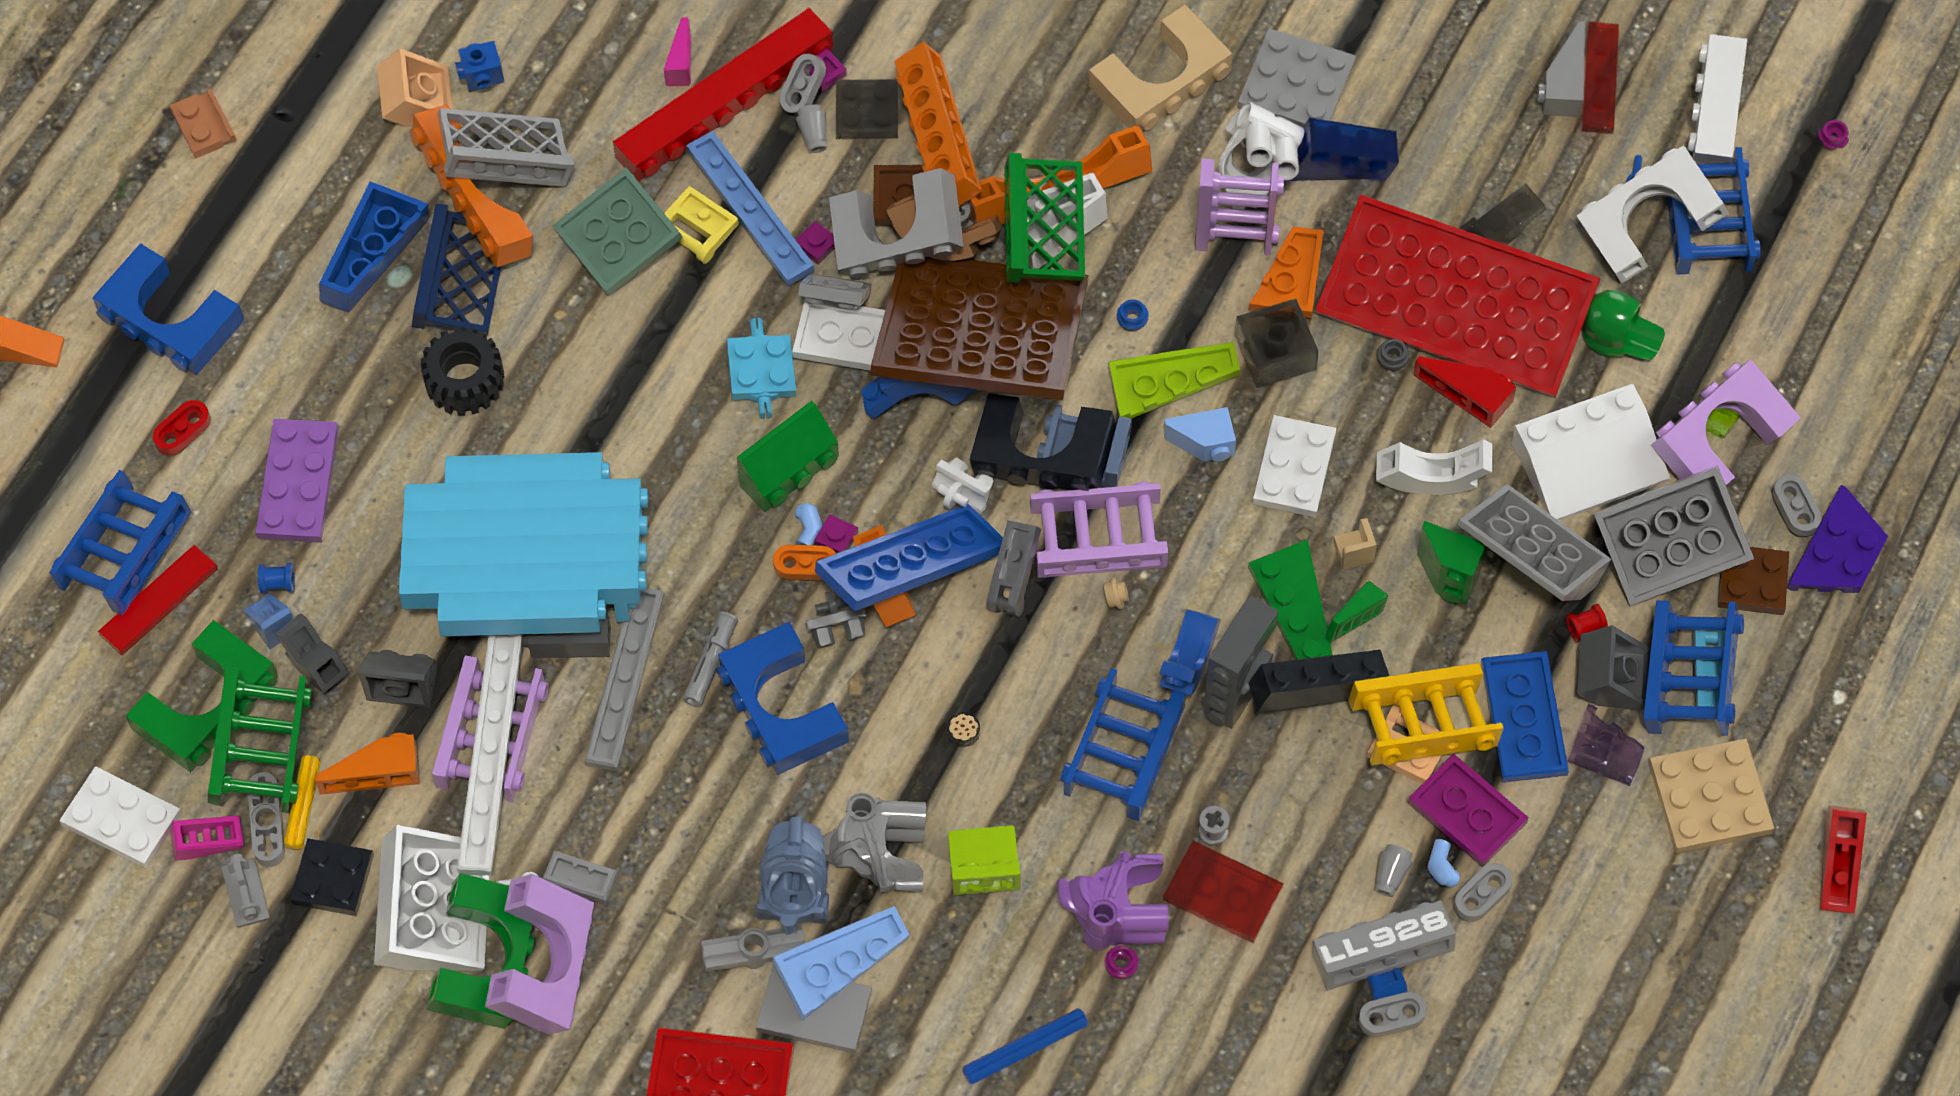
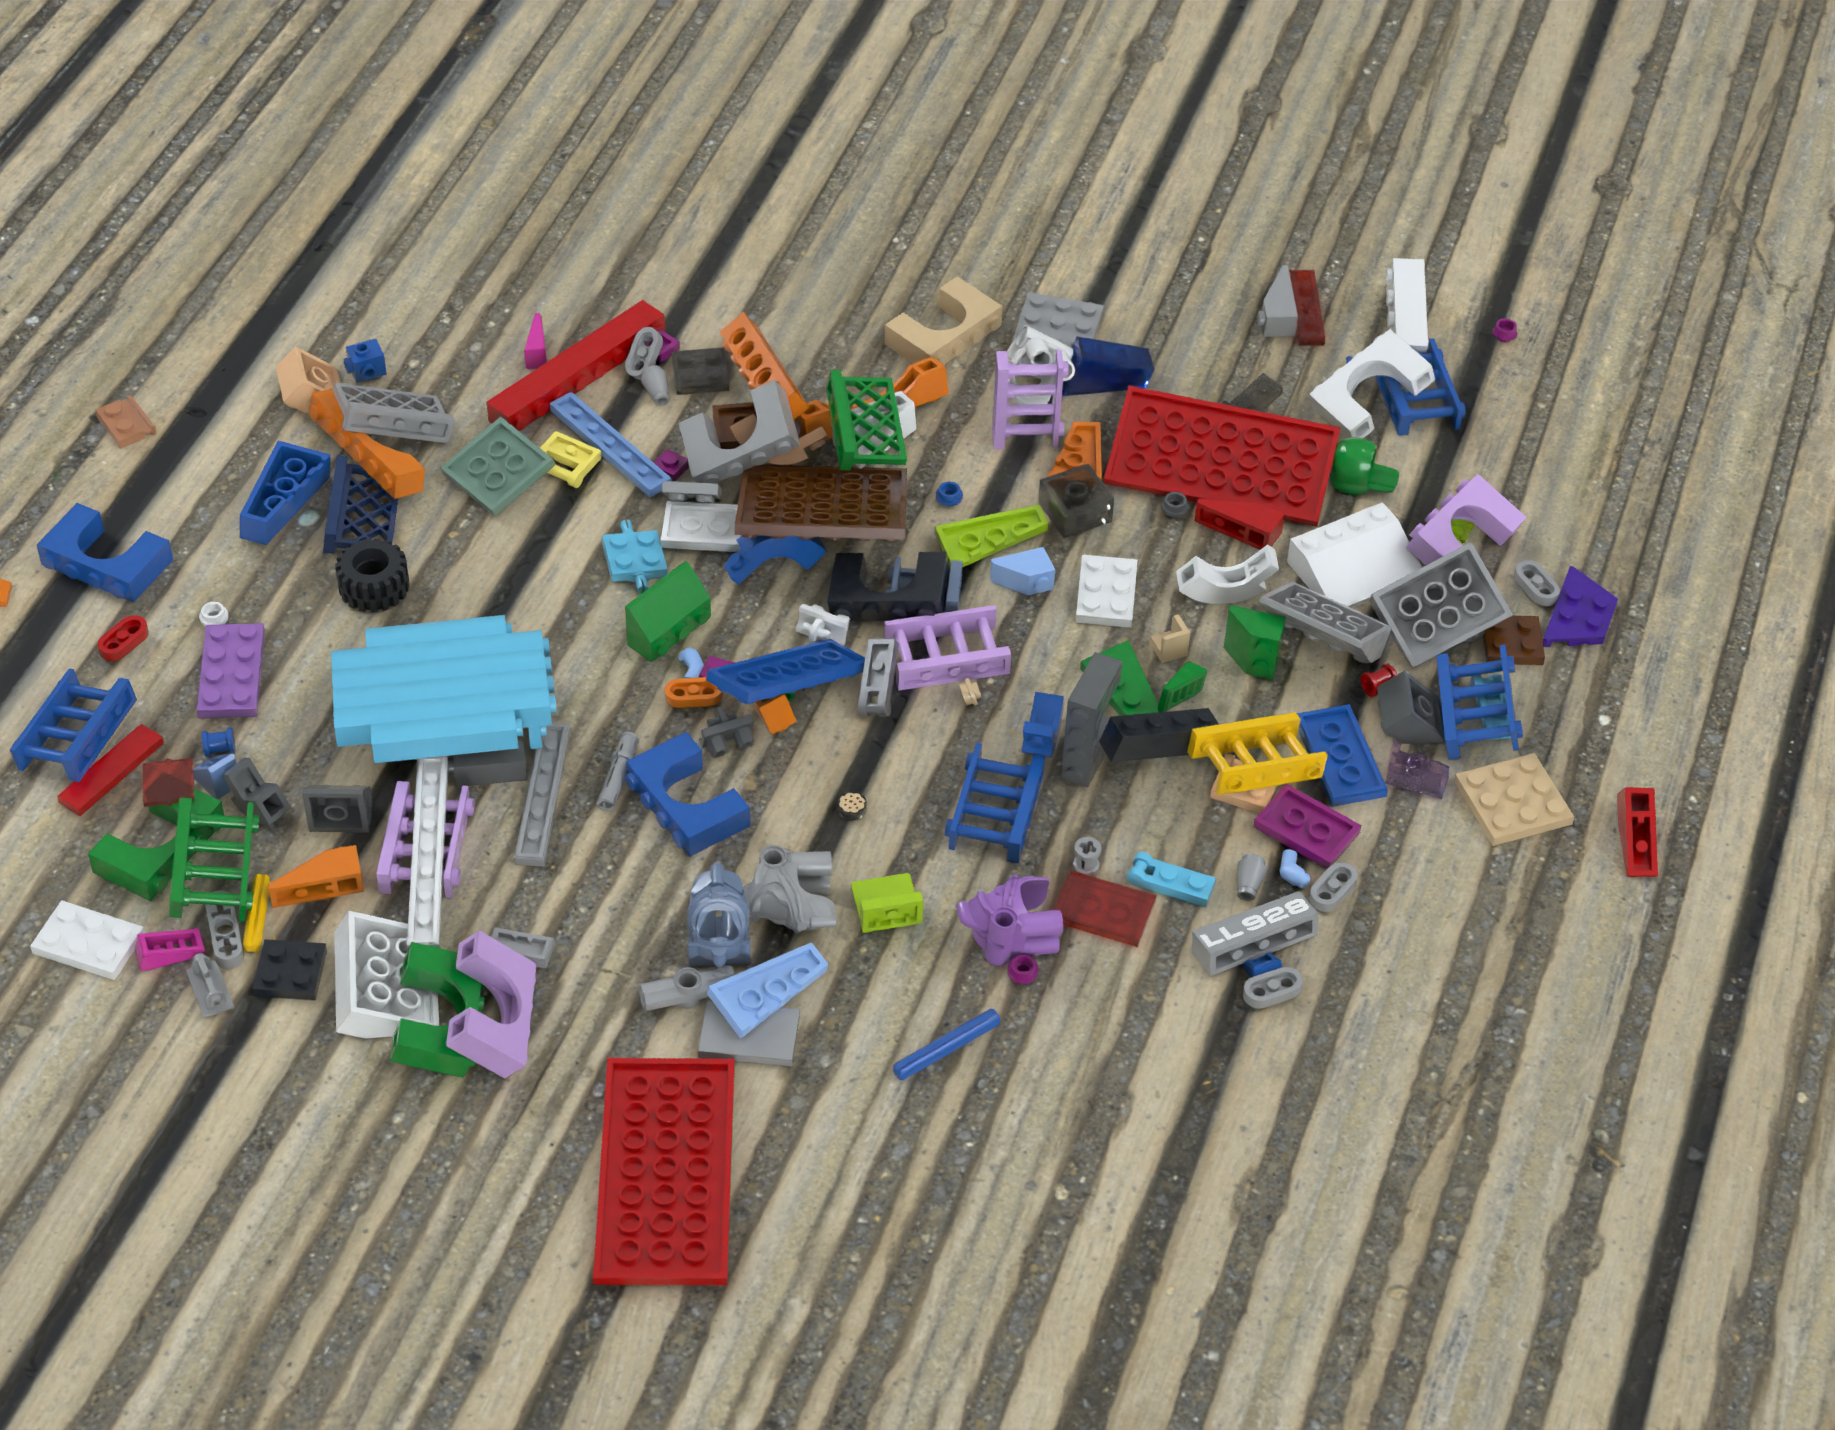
camera: 10 degrees left, 15 degrees down
none -> clear red piece [143,758,194,807]
none -> white plate [199,602,229,627]
none -> medium azure plate [1126,852,1216,907]

